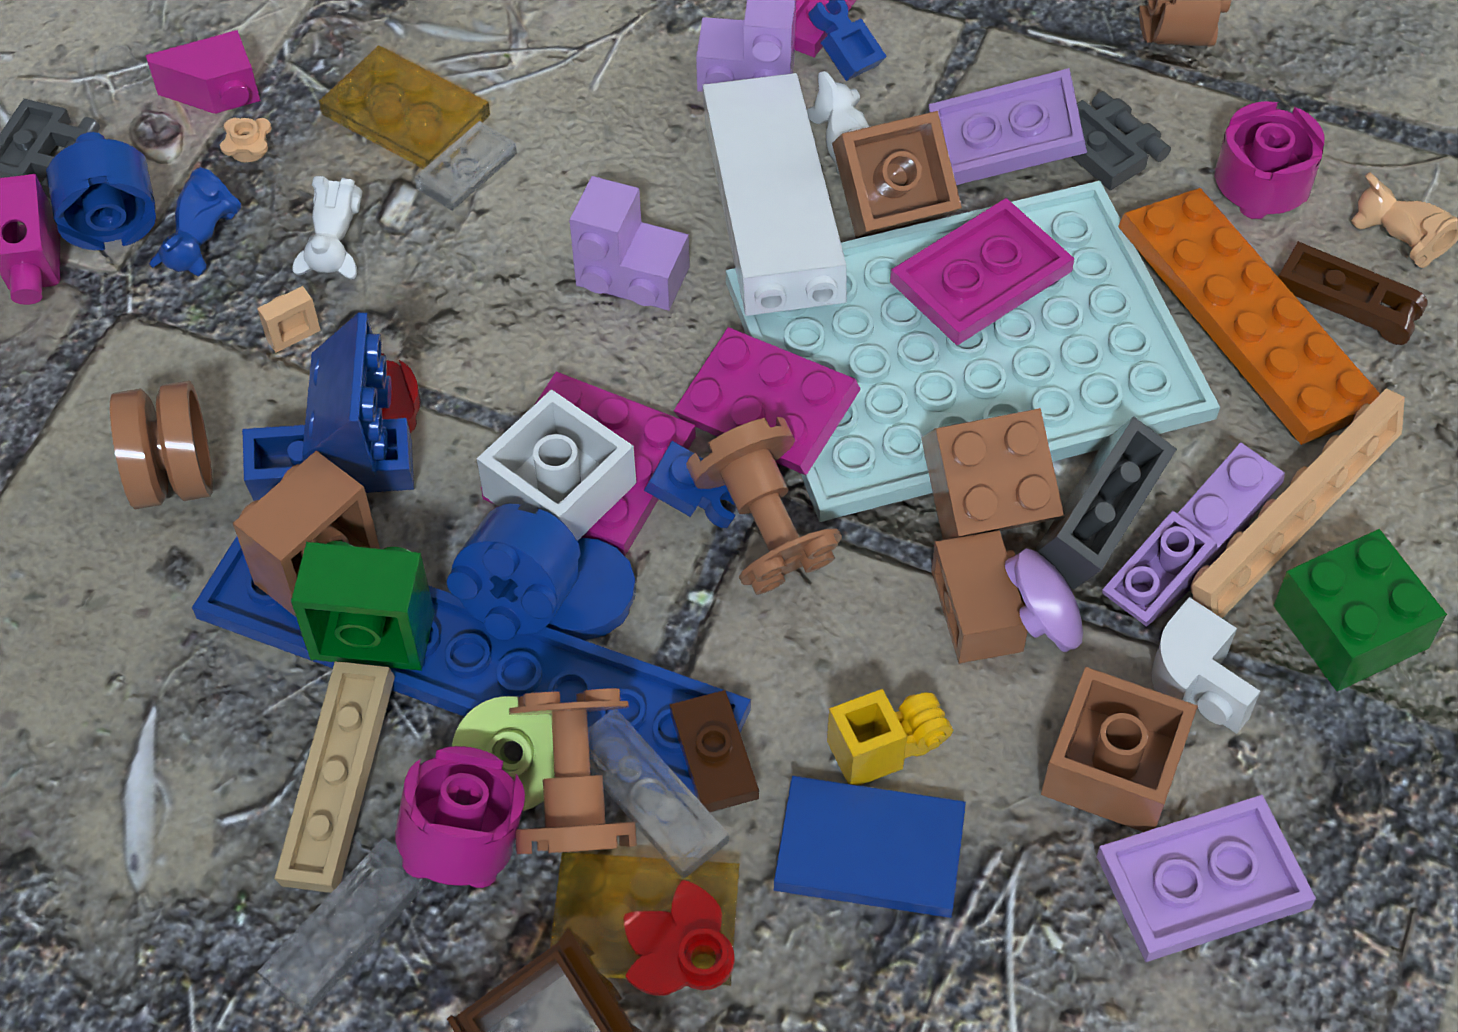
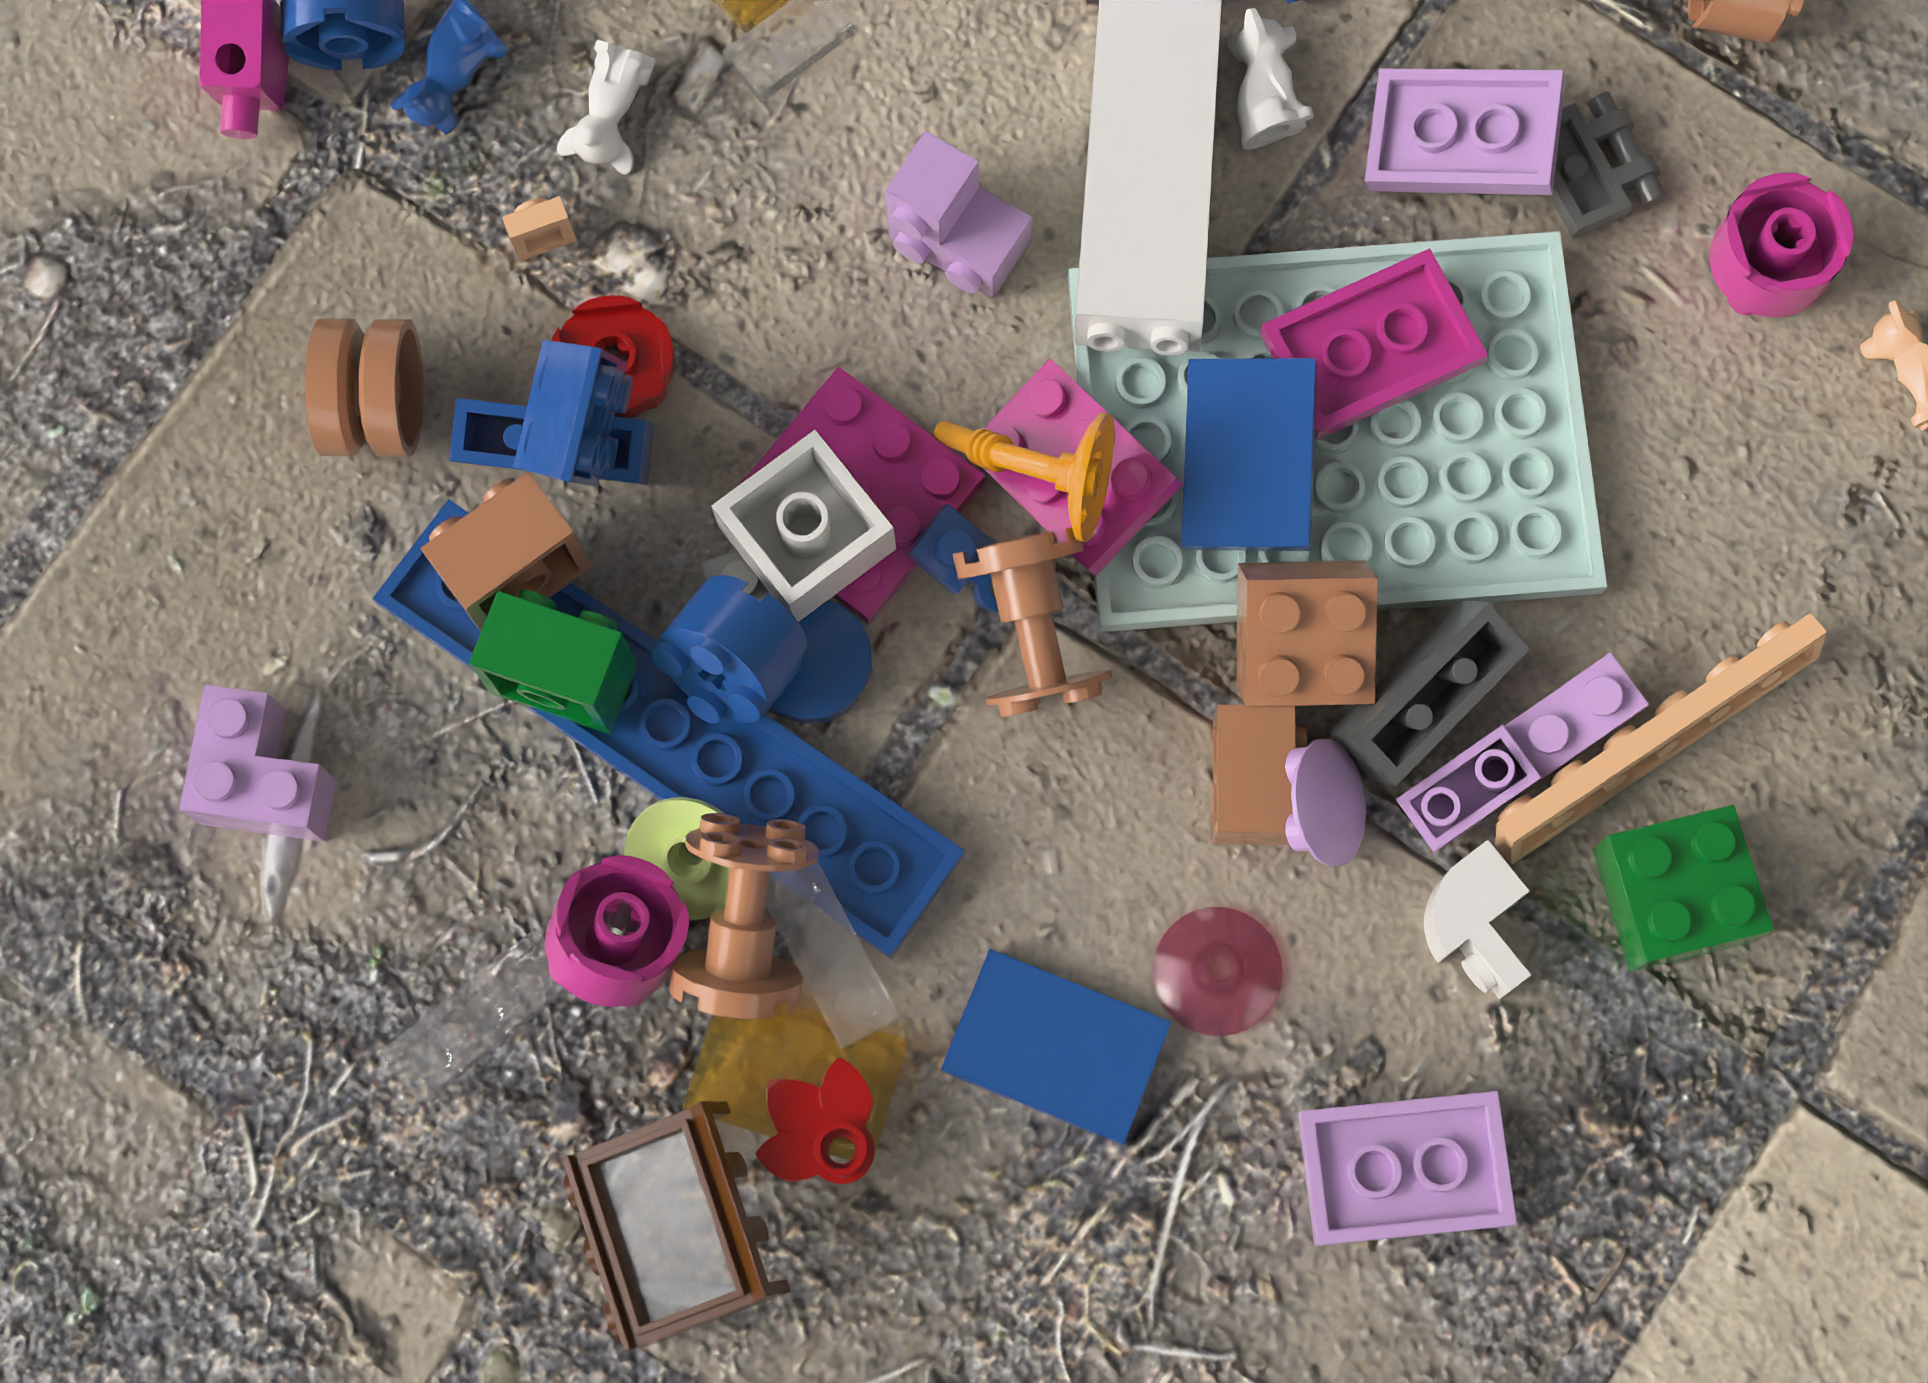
camera: 15 degrees right, 20 degrees up
tan plate [274,661,395,894] -> none
reddish brown plate [670,690,759,815] -> none
yellow brick [827,689,953,786] -> none
nougat brick [832,111,962,239] -> none
nougat brick [1041,667,1198,832] -> none
orange plate [1118,188,1380,445] -> none
reddish brown plate [1278,241,1428,345] -> none
none -> lavender brick [179,685,336,842]
none -> light orange dish [934,412,1115,542]
none -> clear pink dish [1153,907,1283,1037]
none -> blue tile [1181,358,1318,551]

